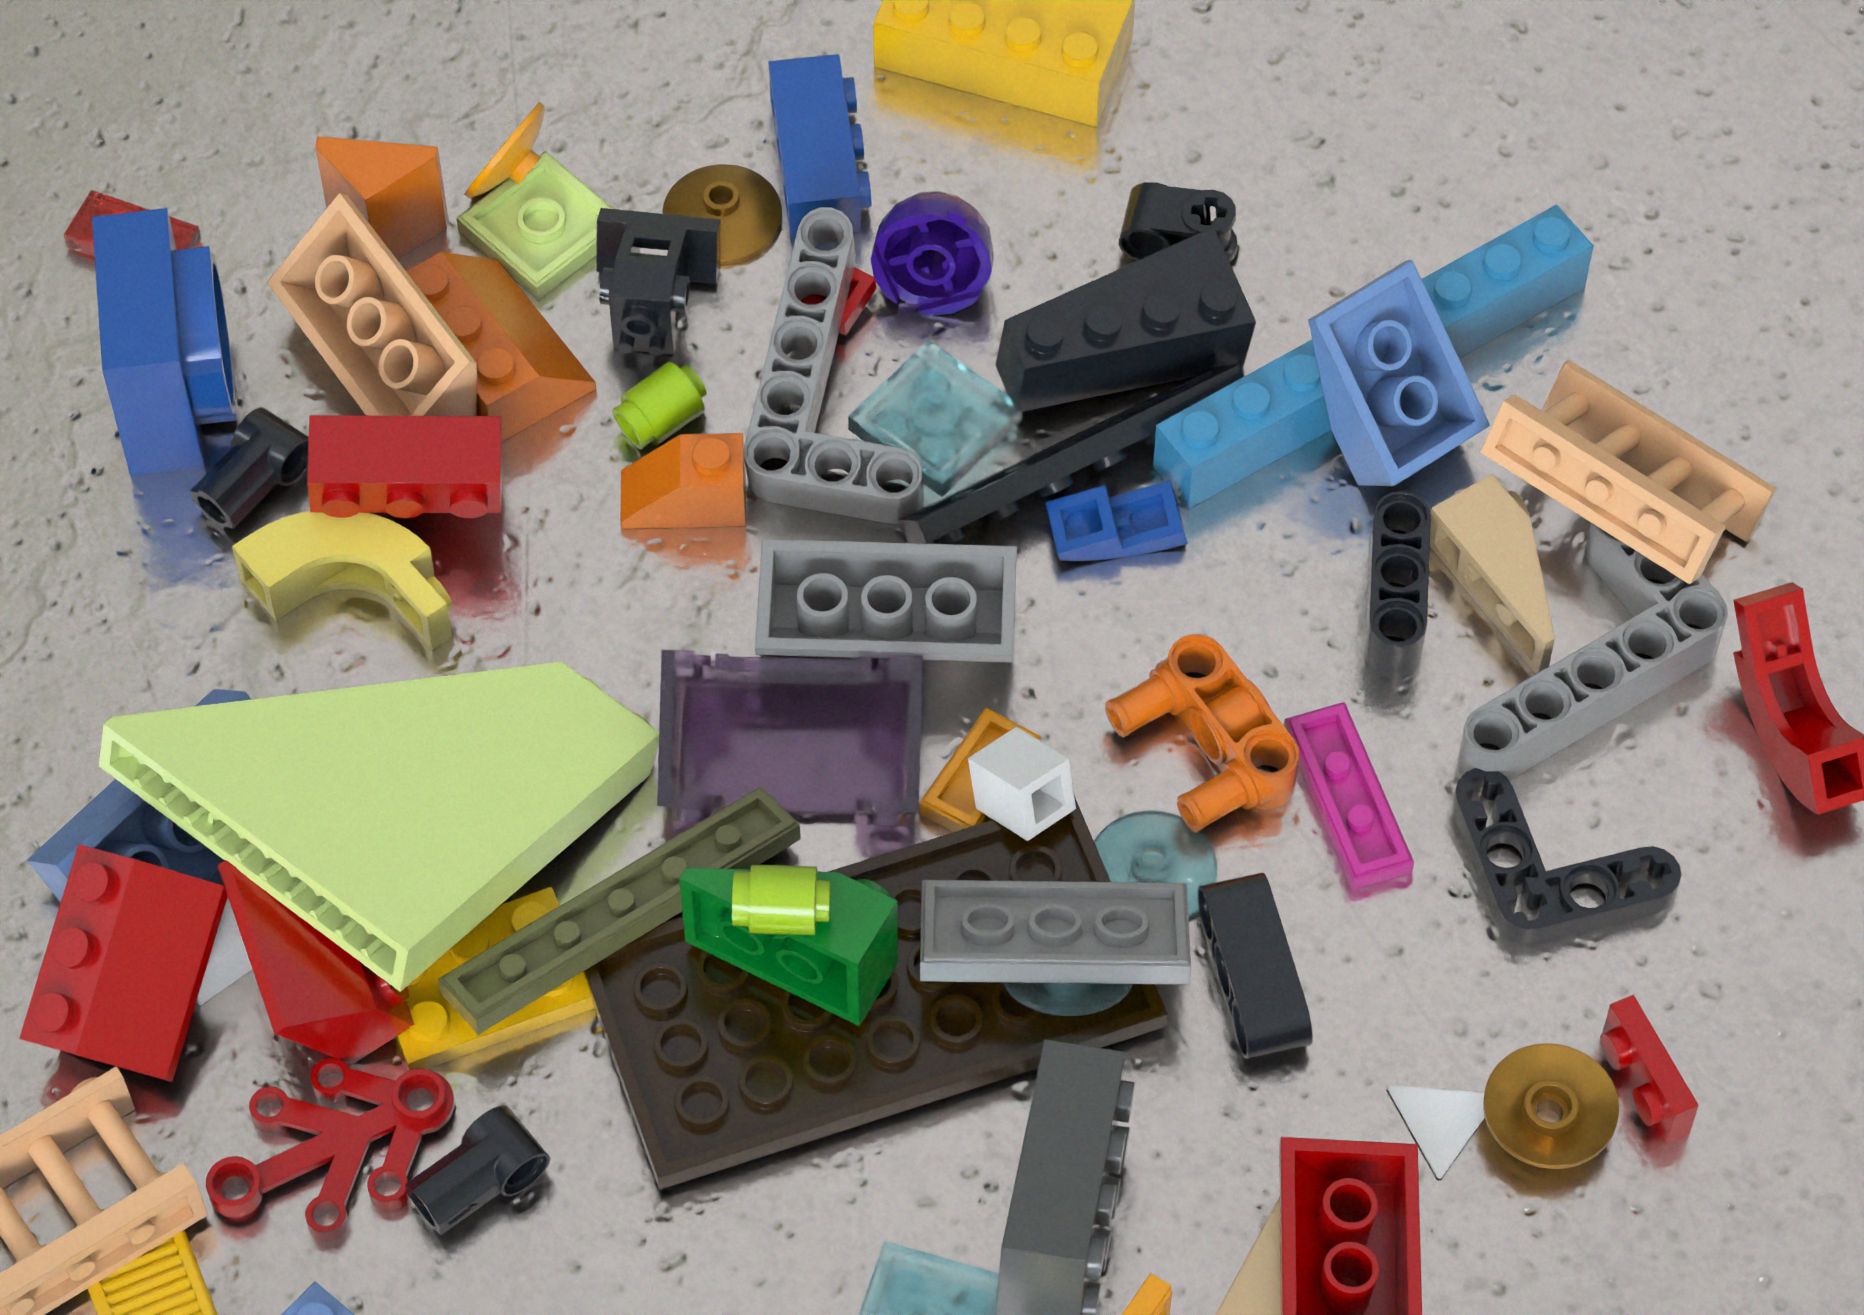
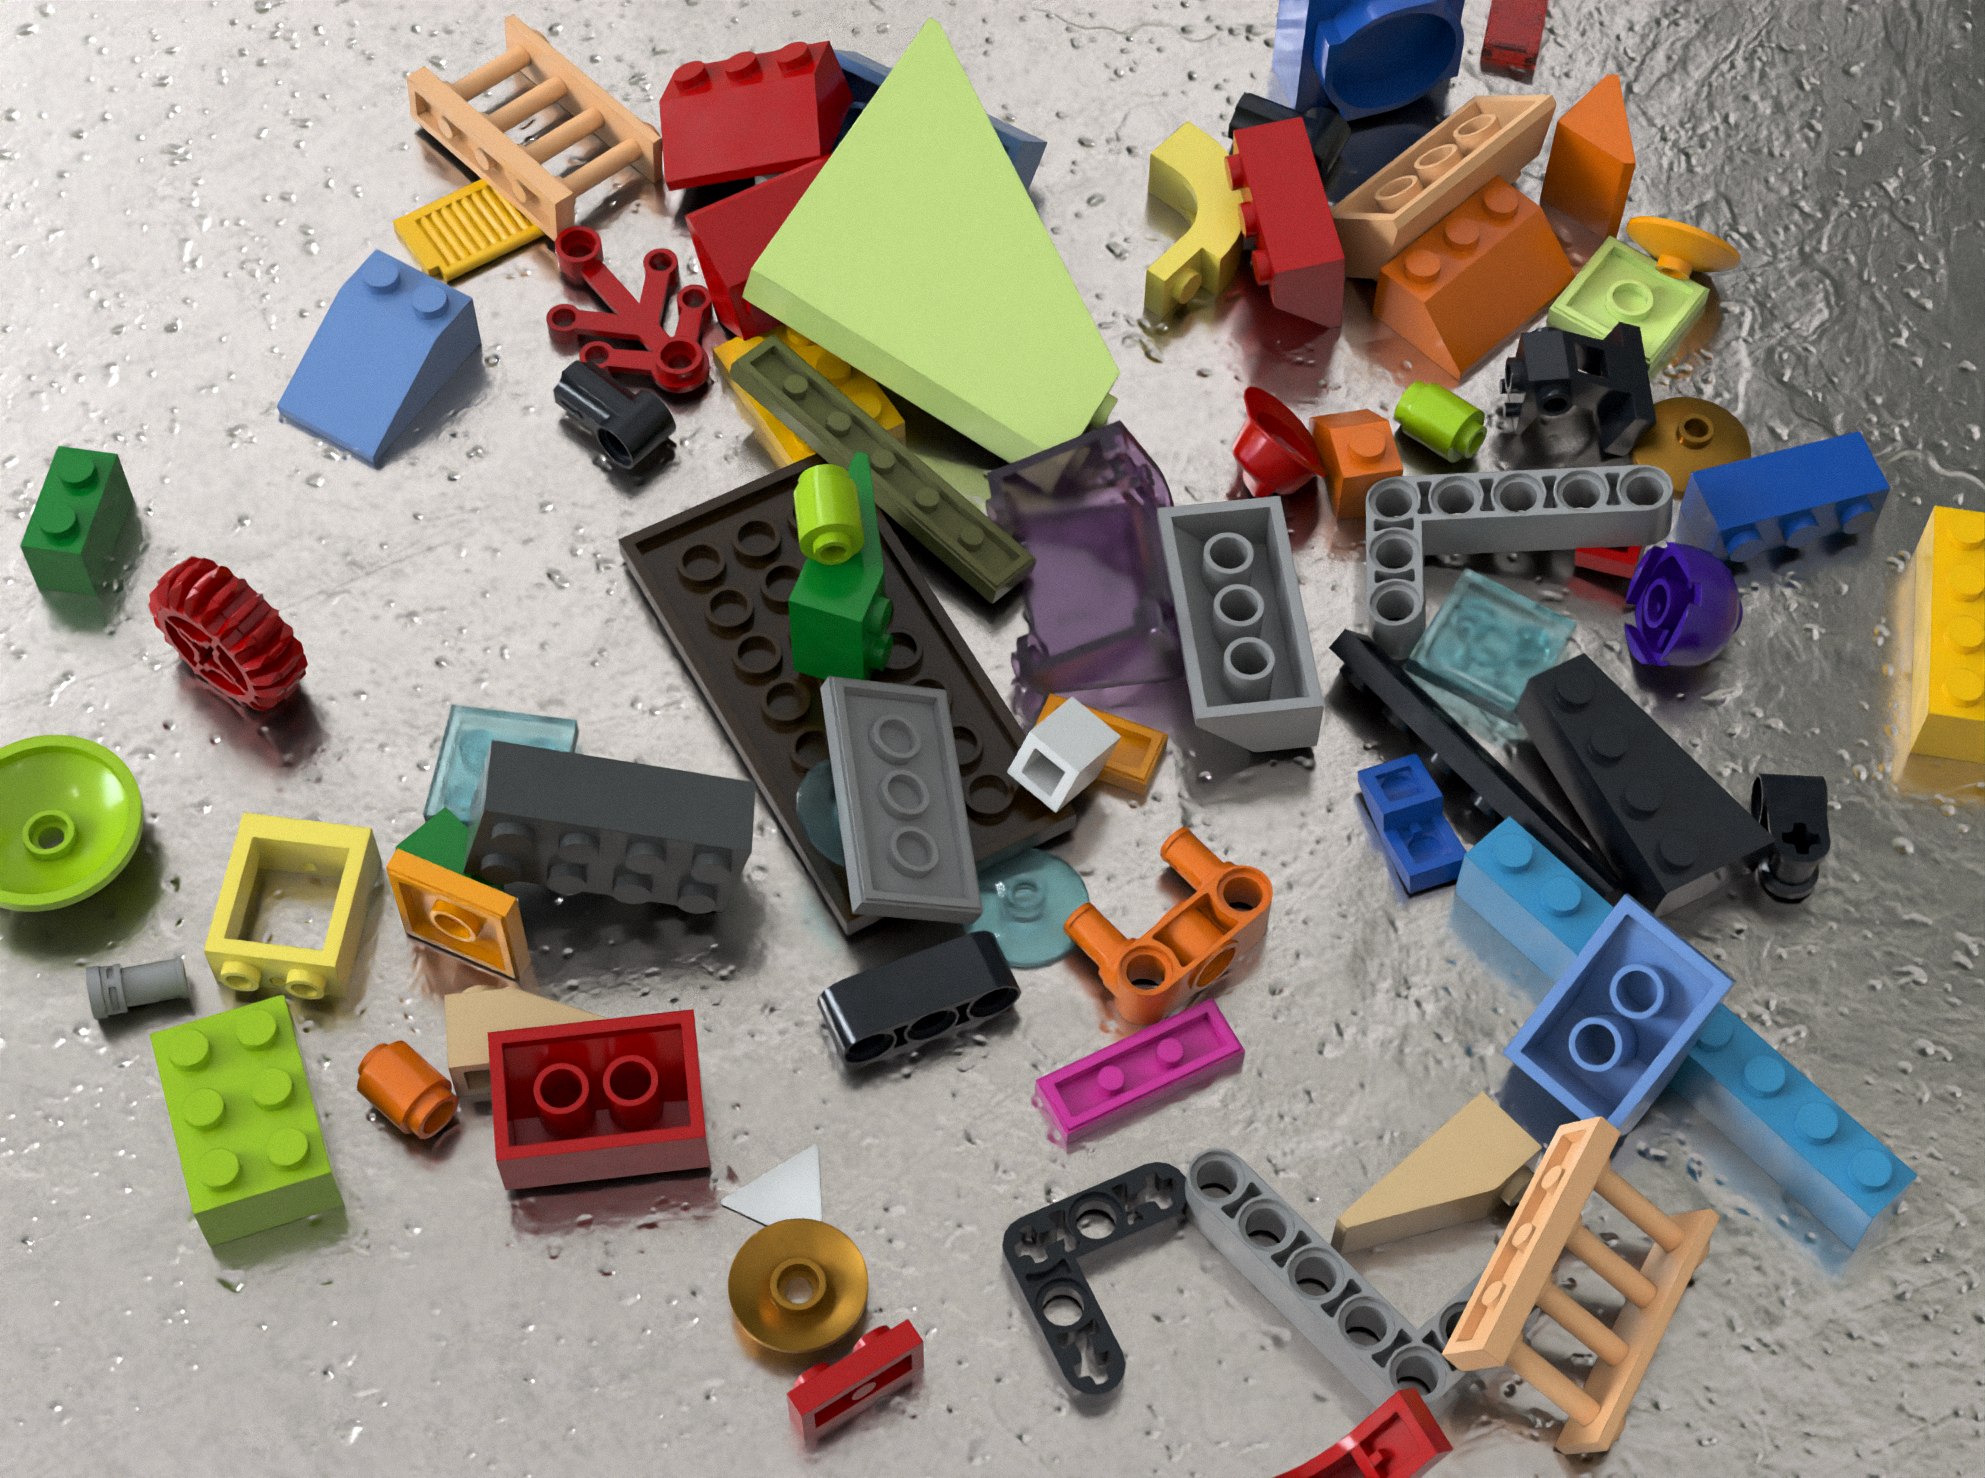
camera: 80 degrees right, 0 degrees up
black beam [1364,491,1431,680] -> none
none -> red piece [1231,386,1328,498]

